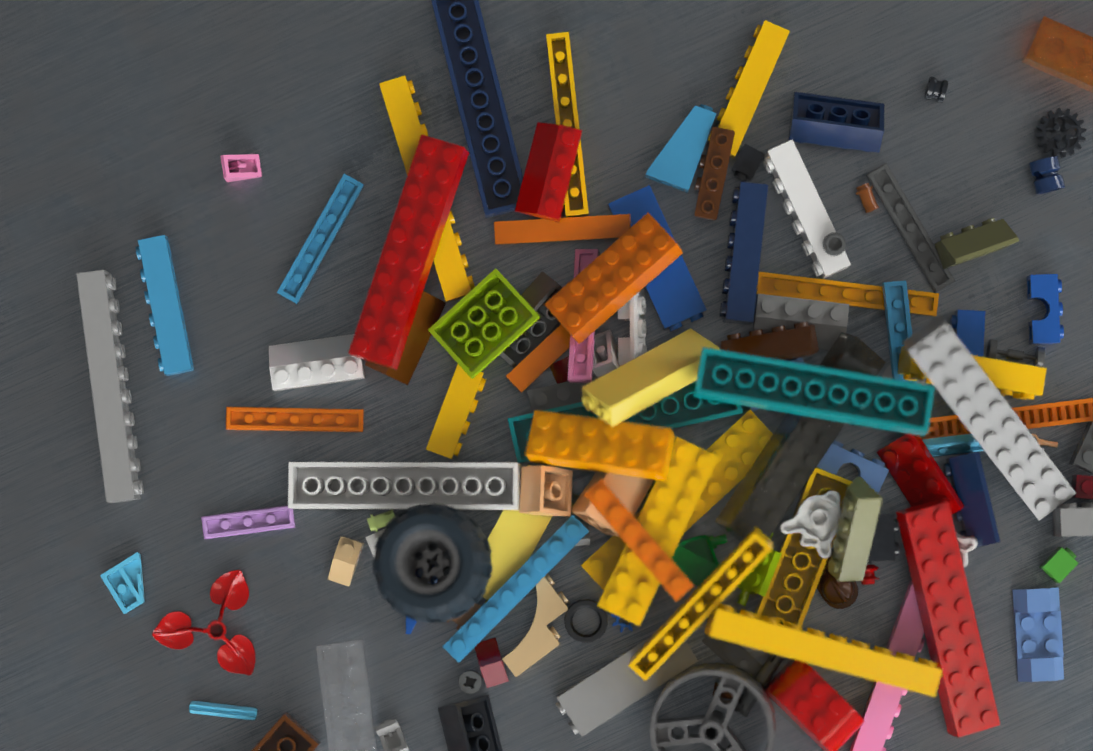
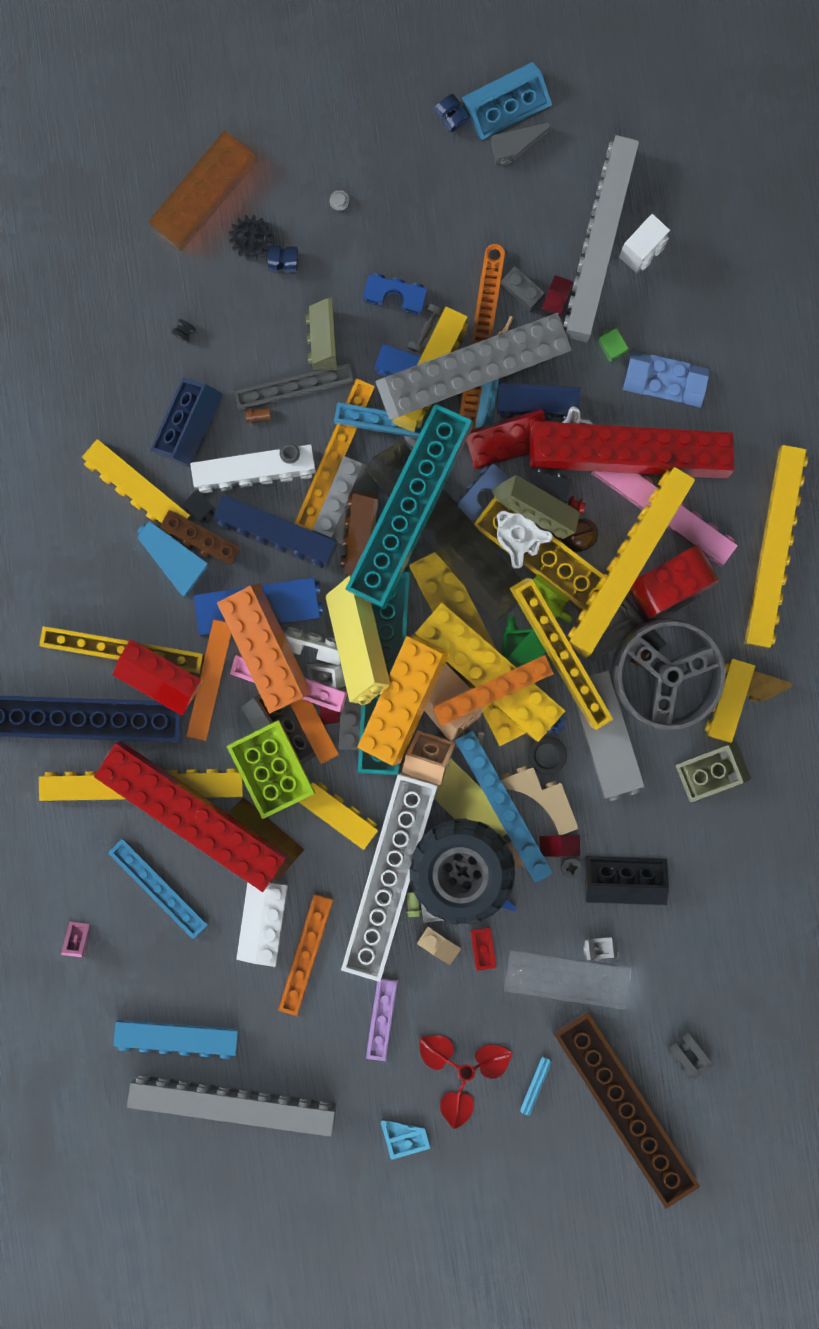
camera: 75 degrees left, 0 degrees up
none -> red plate [470,927,496,971]

